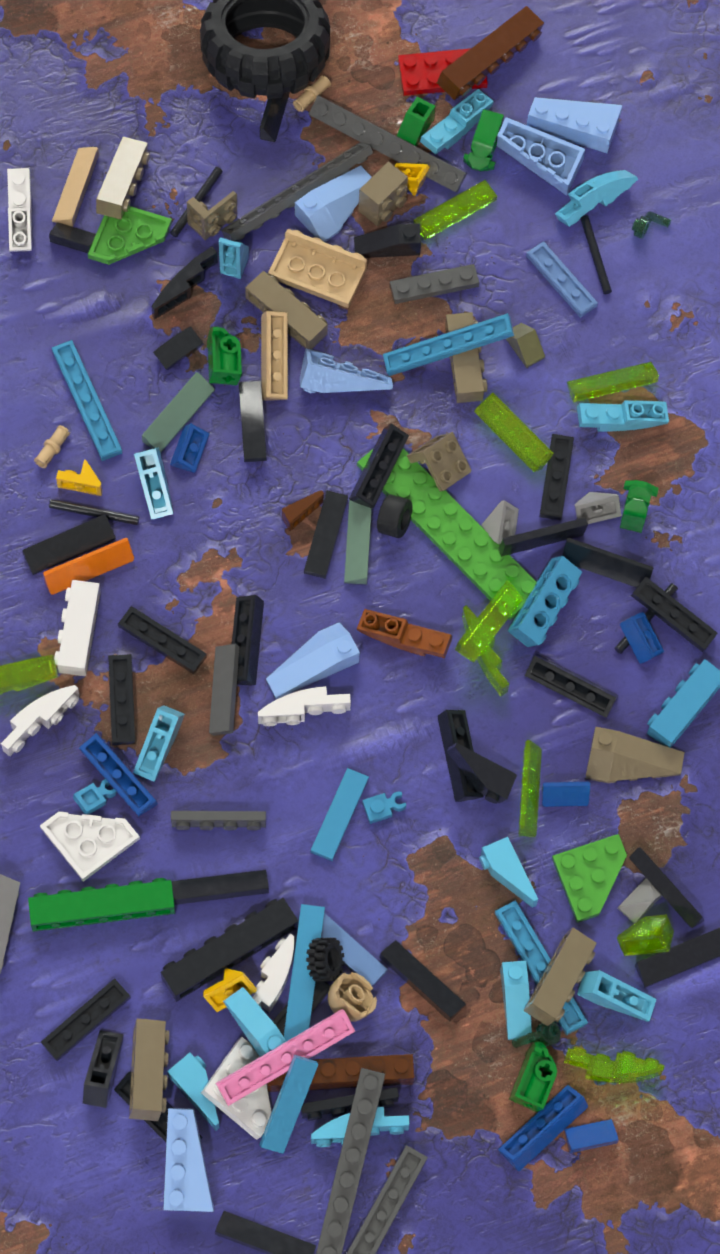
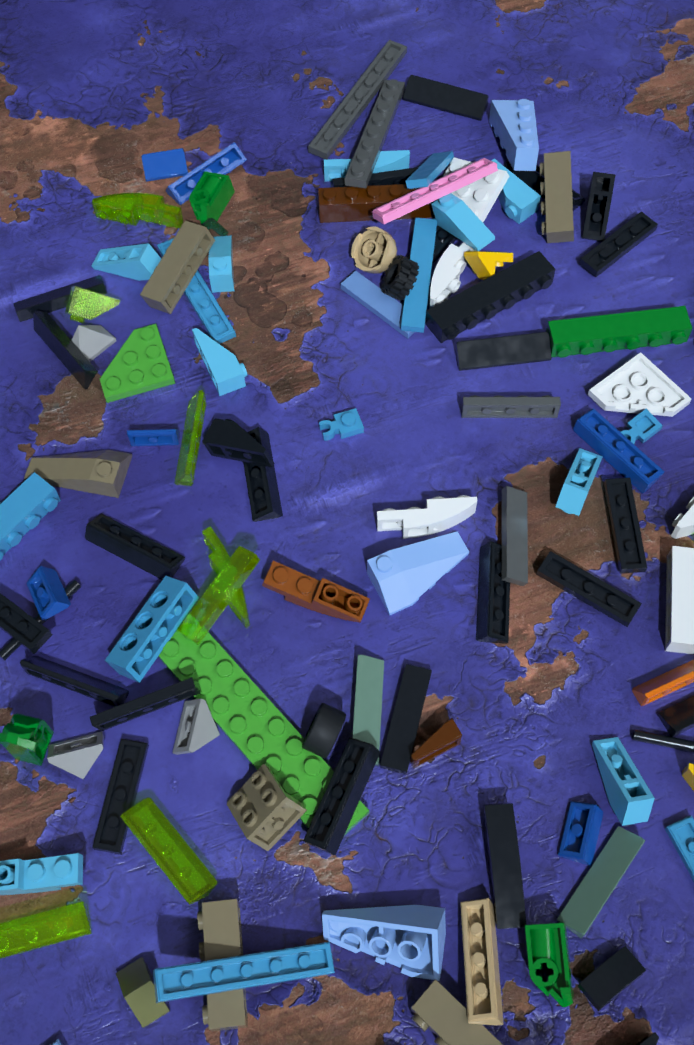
camera: 175 degrees left, 5 degrees down
dark azure tile [311,768,369,861] -> none
black slope [379,940,466,1022] -> none

